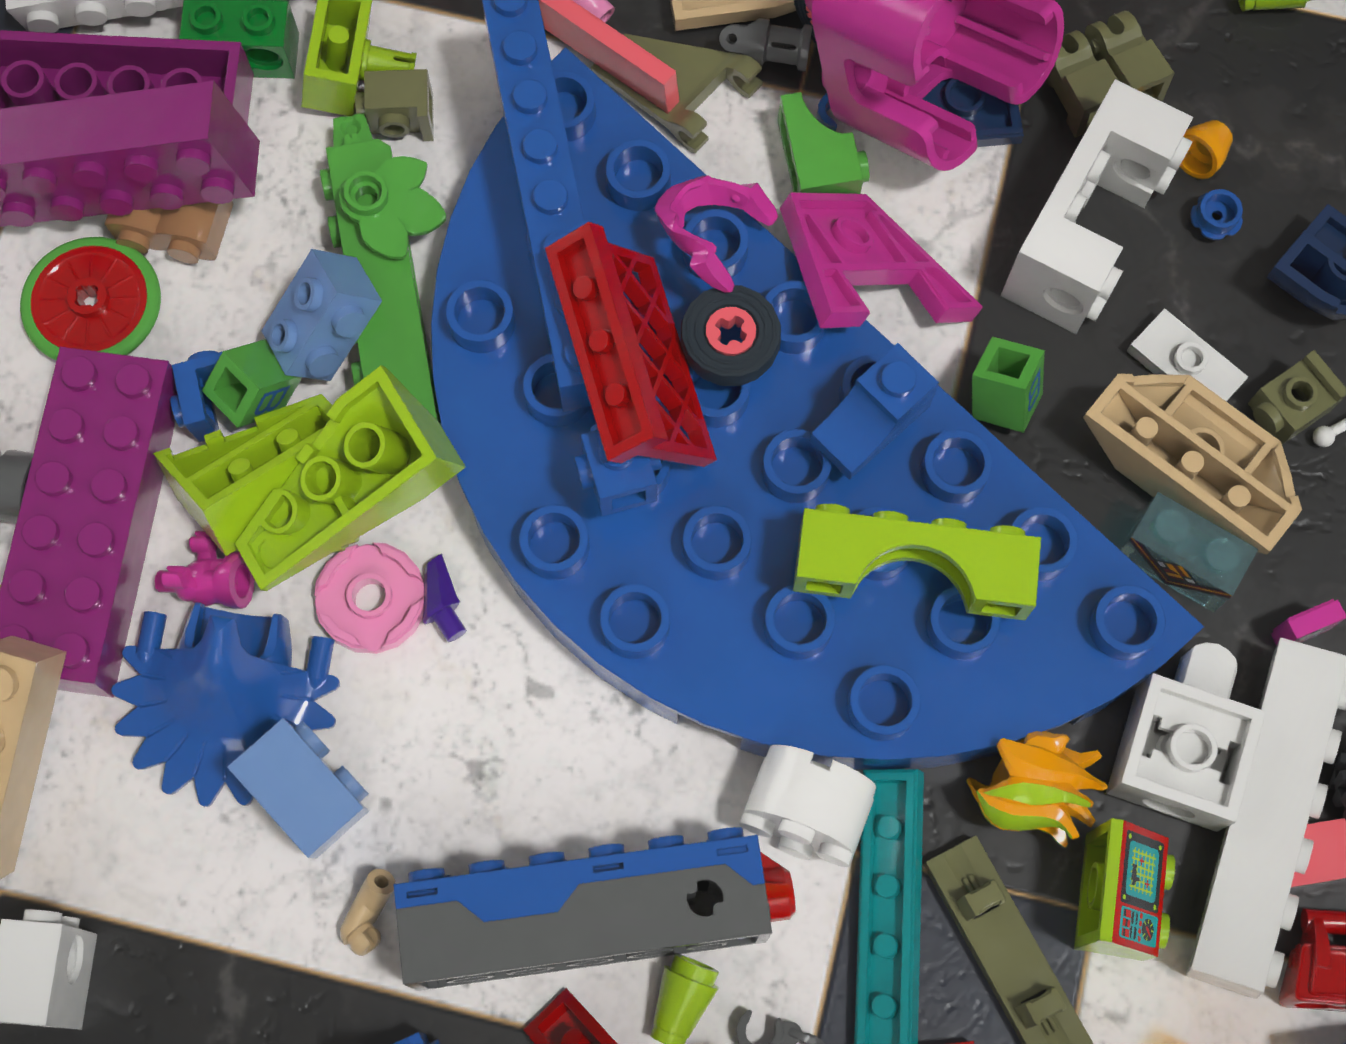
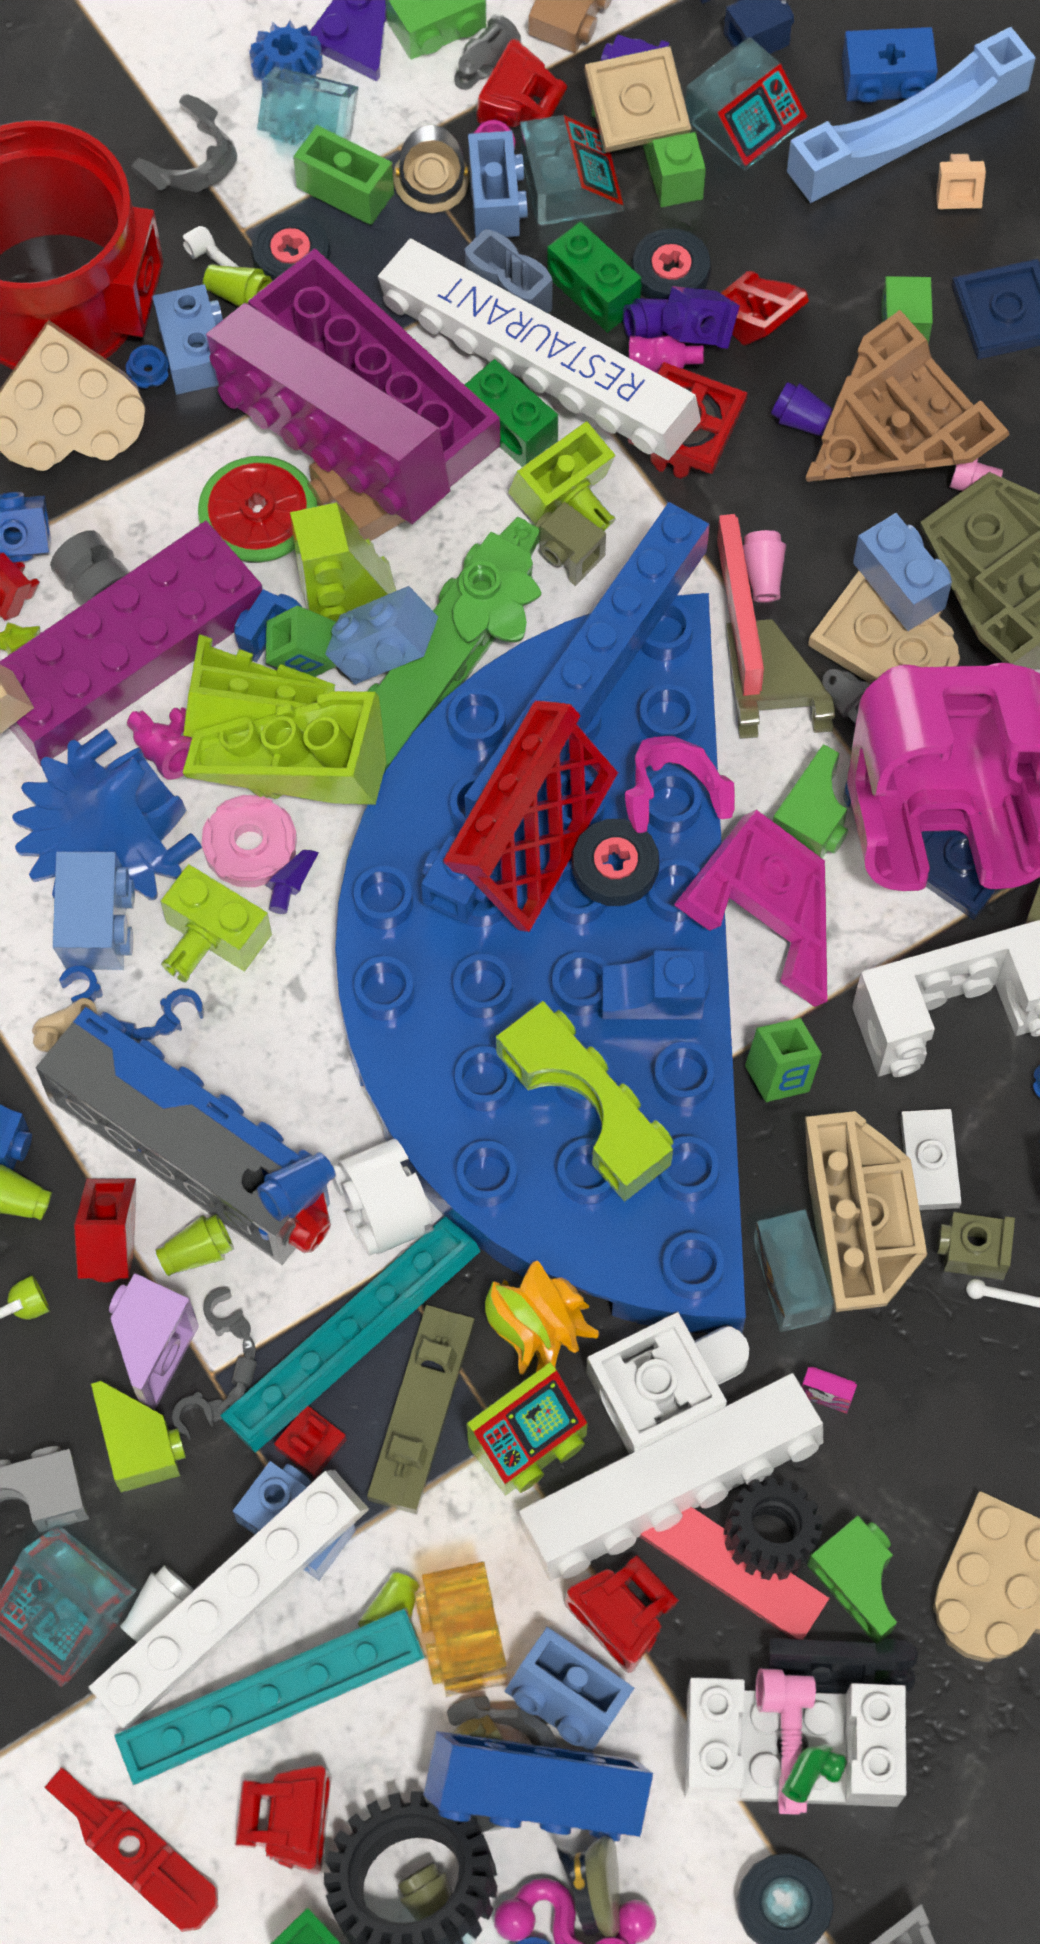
camera: 45 degrees right, 5 degrees down
none -> blue piece [59,965,204,1041]
none -> lime brick [160,864,272,982]
none -> blue cone [257,1152,336,1221]
none -> lime wedge [290,502,396,622]

